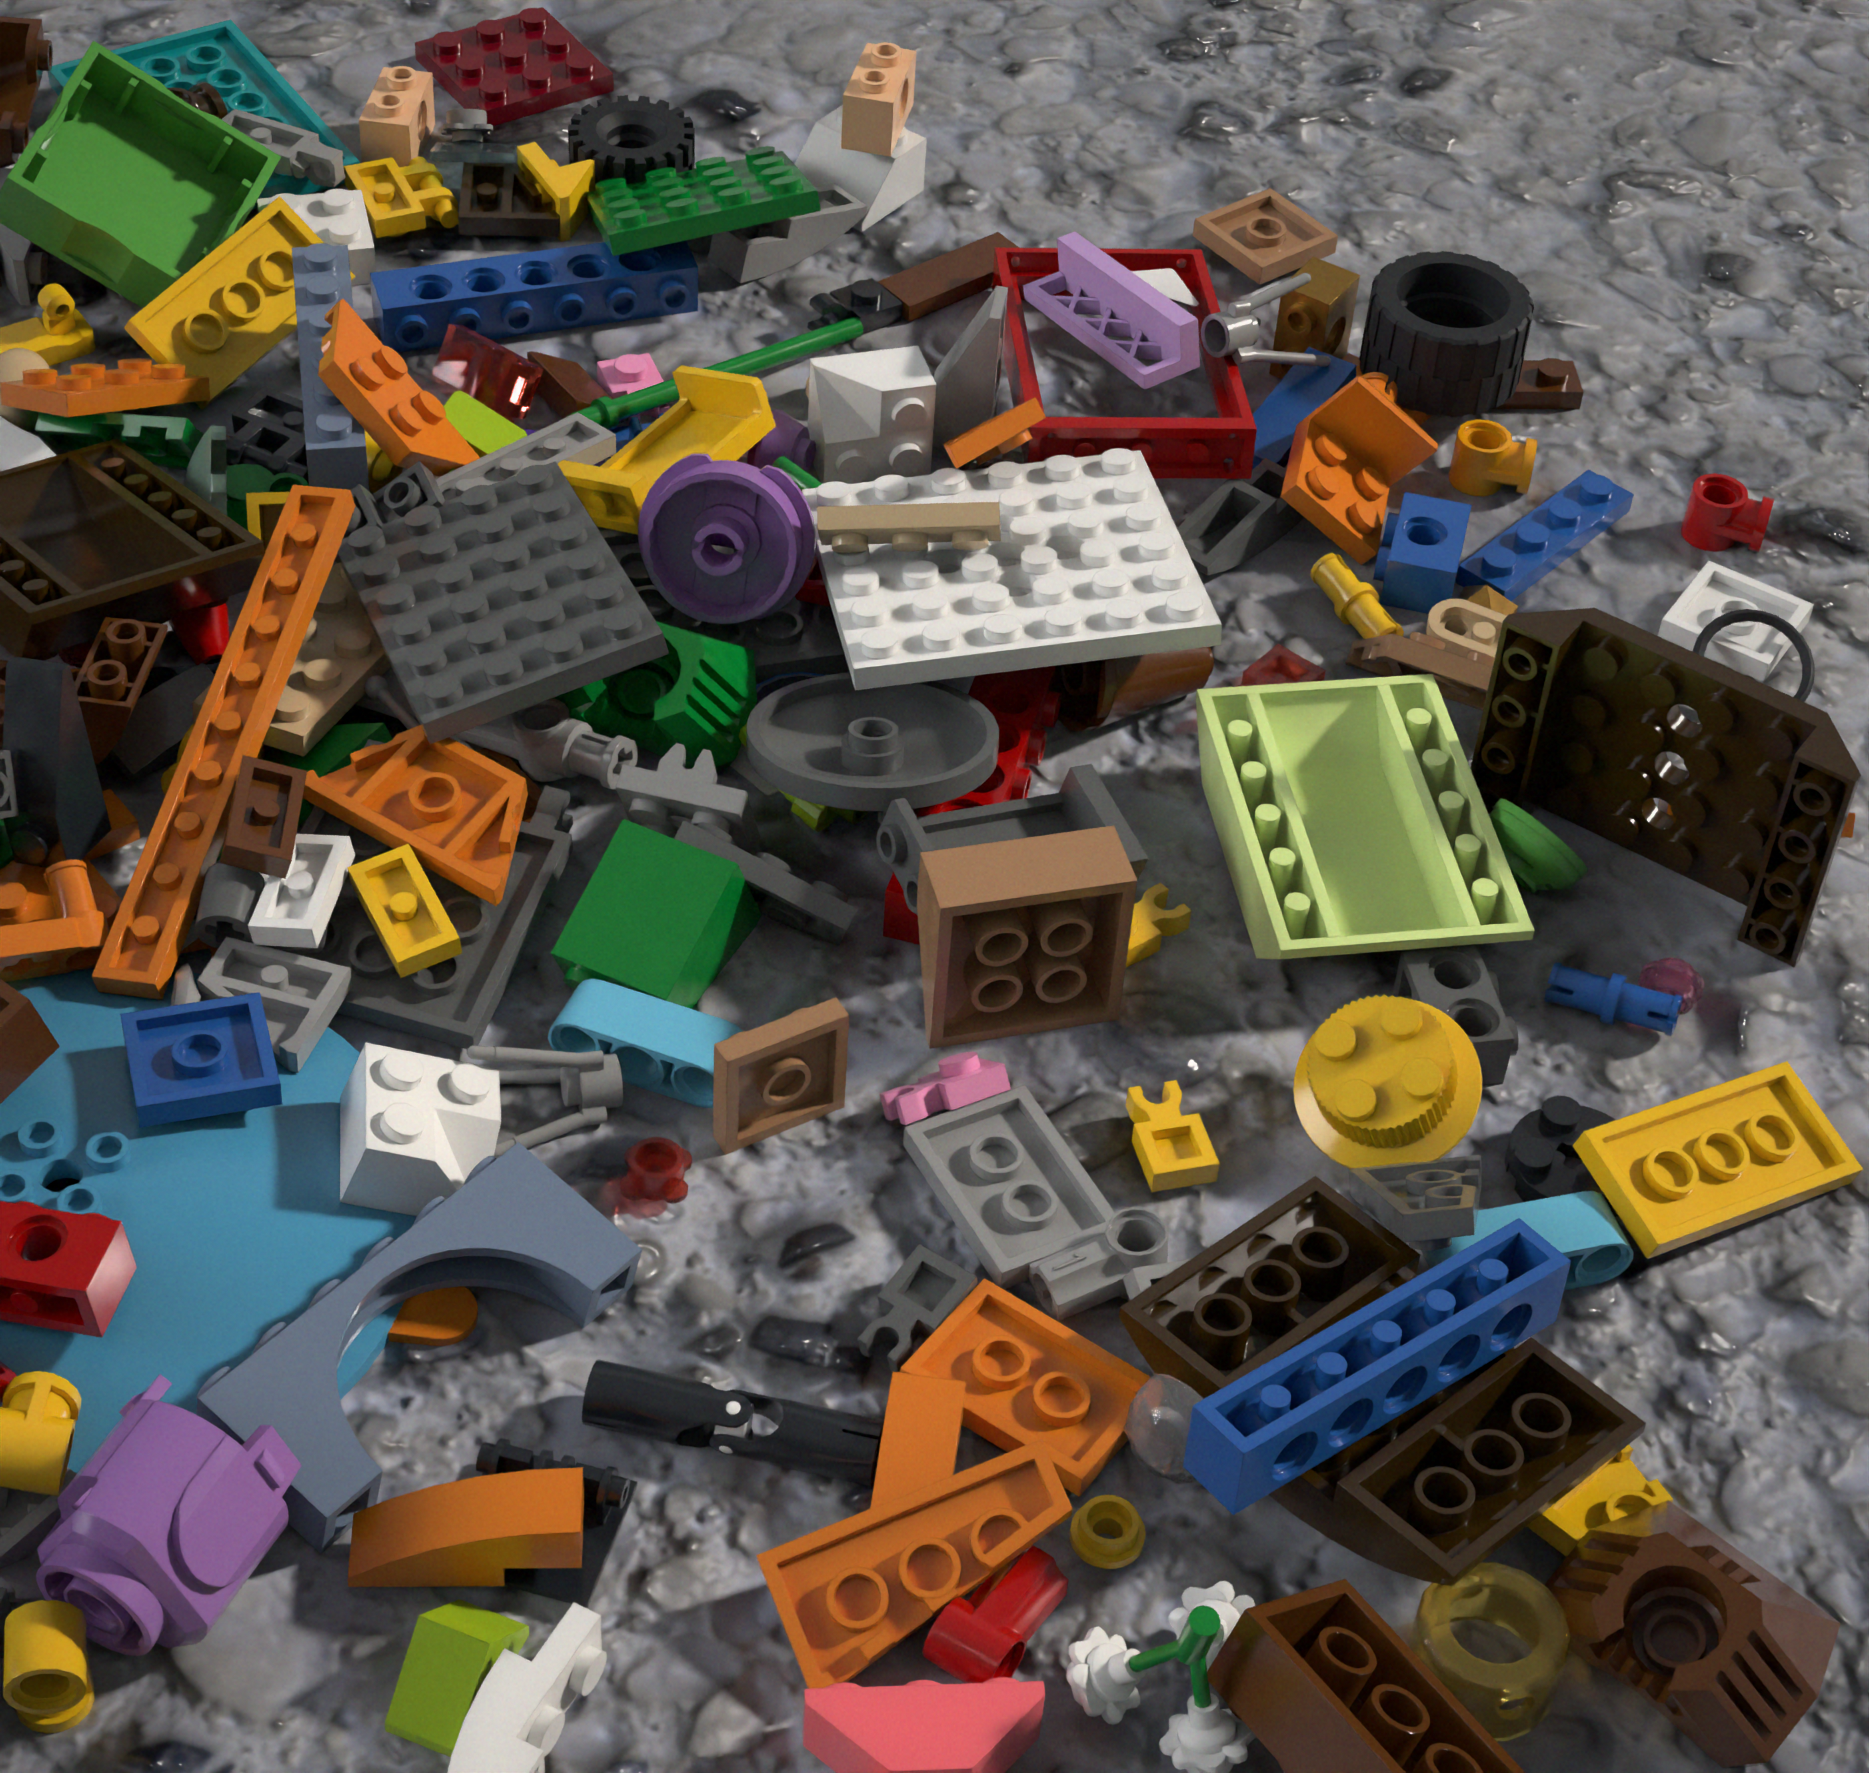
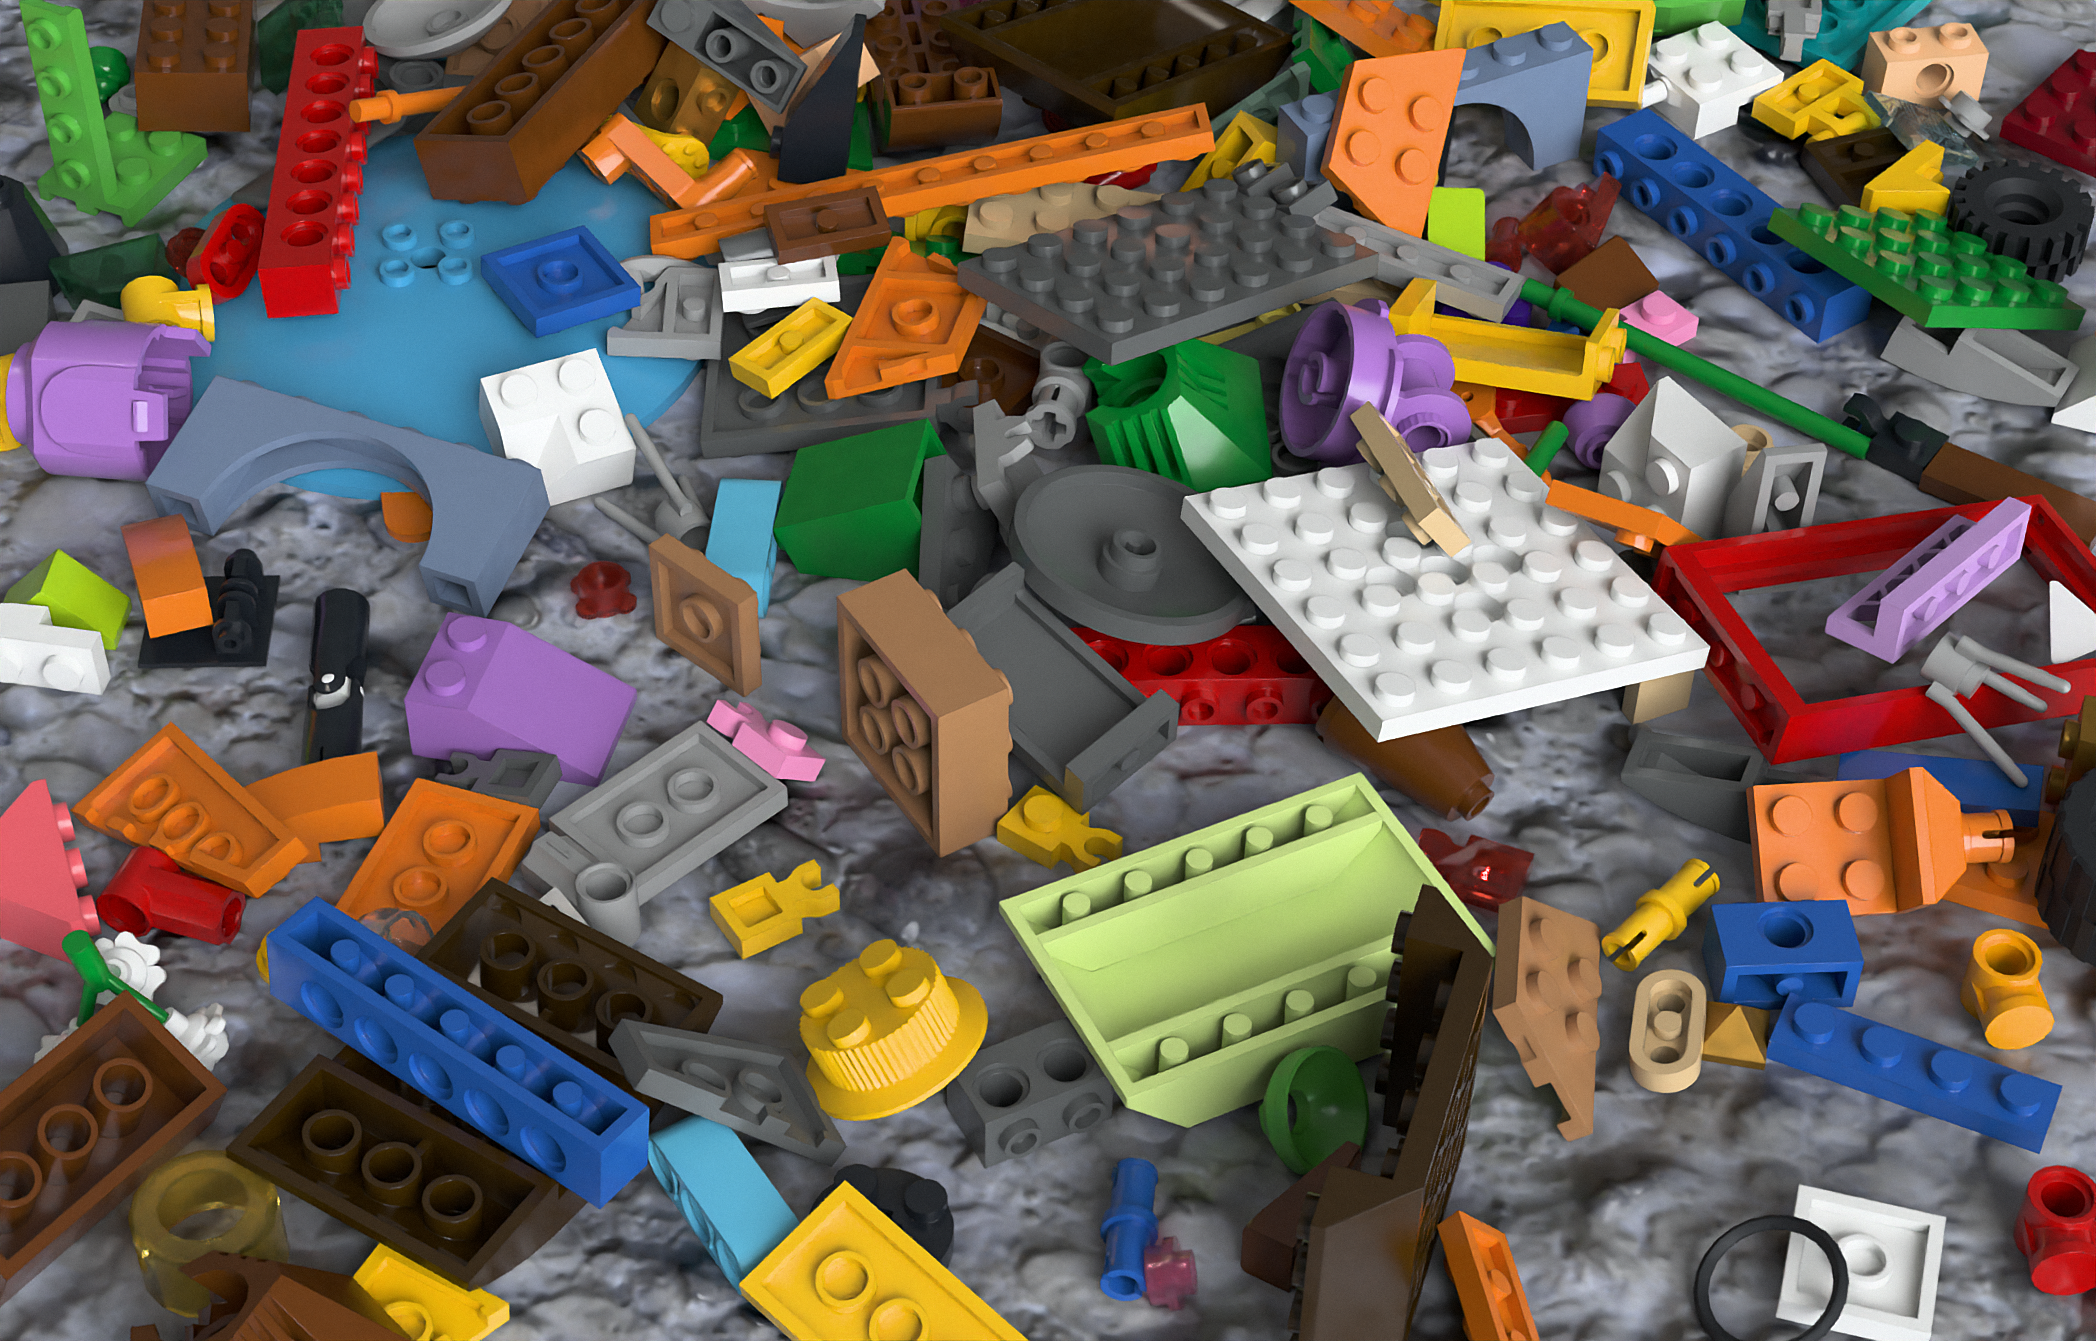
camera: 75 degrees right, 0 degrees up
none -> medium lavender slope [404,612,637,787]
none -> reddish brown slope [1240,1141,1362,1293]

